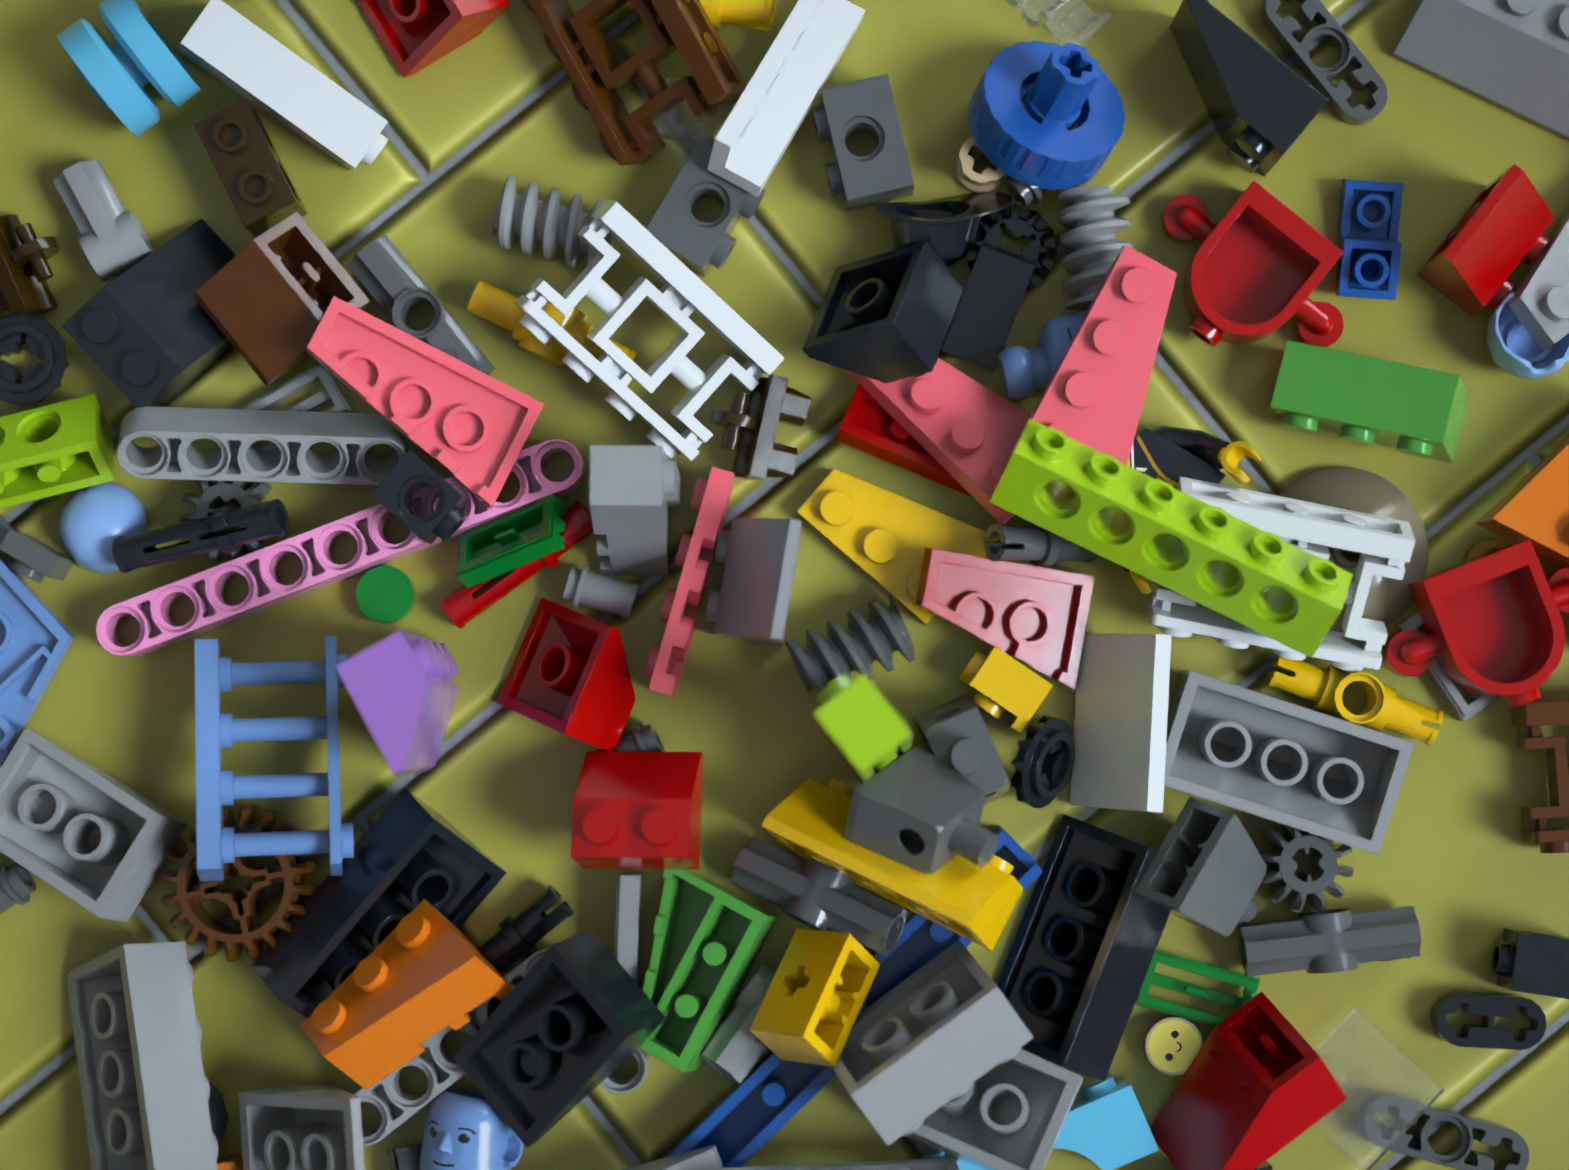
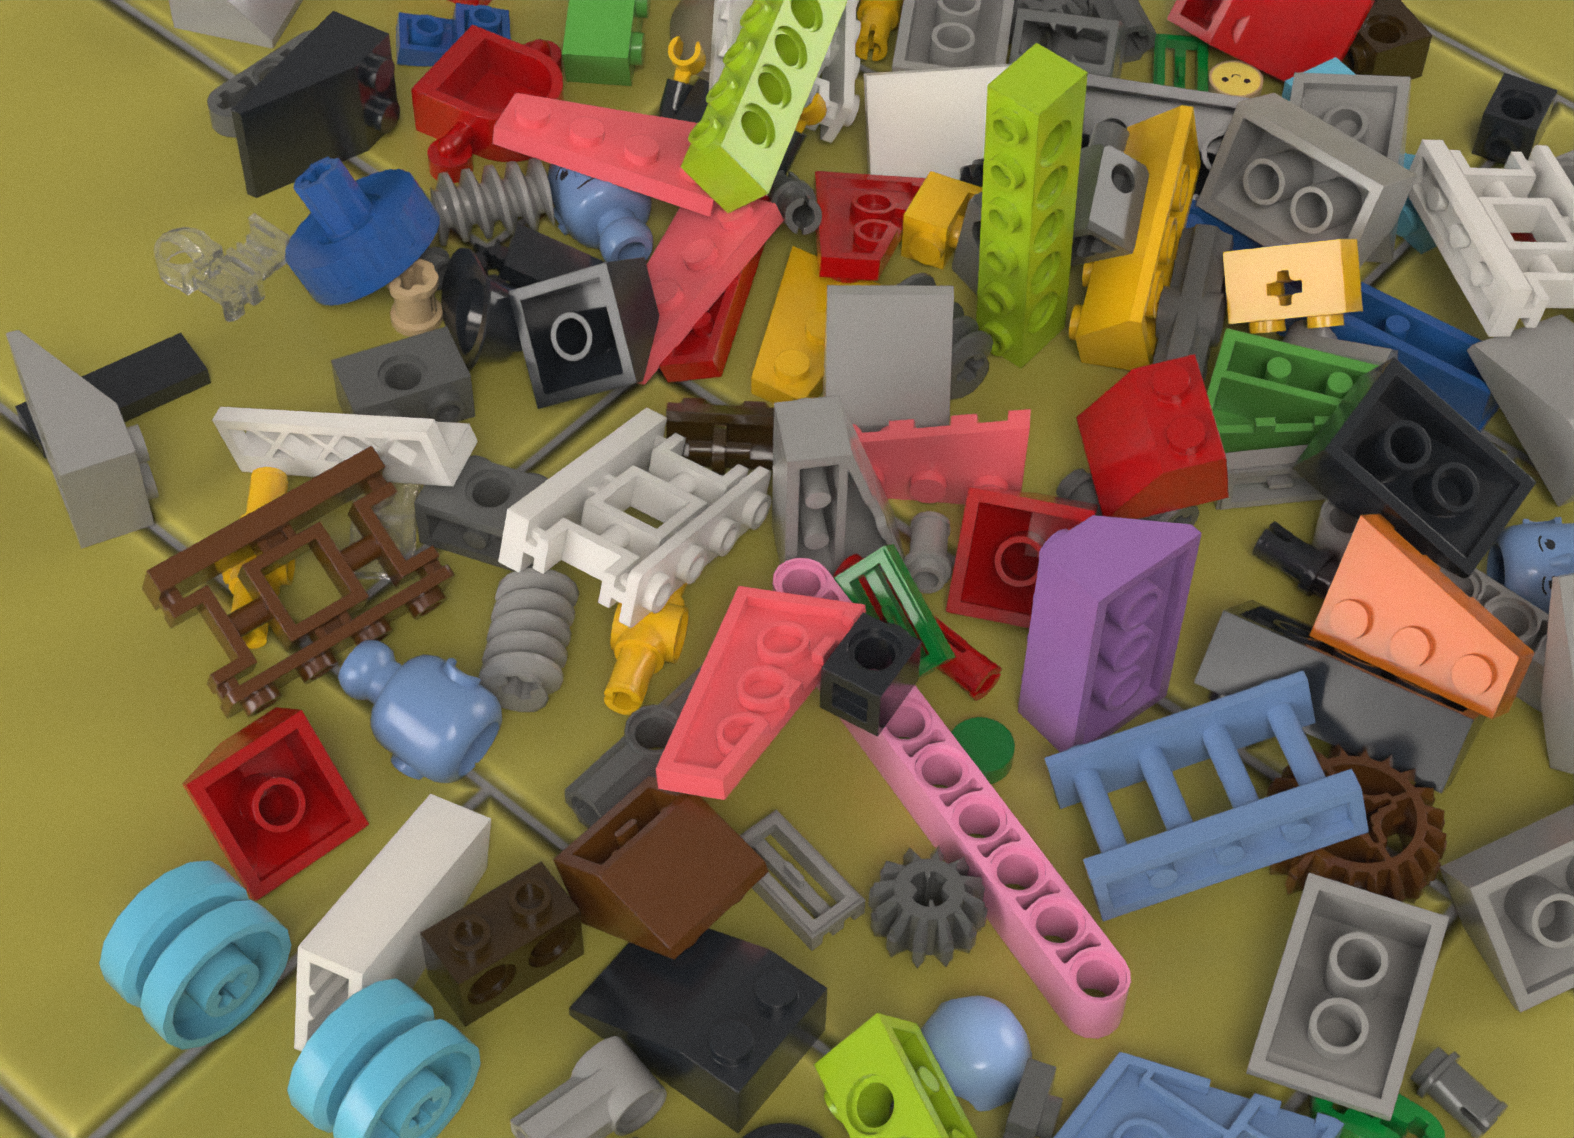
camera: 105 degrees left, 35 degrees down
black pin [112,499,289,573] -> none
light grey beam [117,406,407,485] -> none
none -> medium blue piece [338,640,502,783]

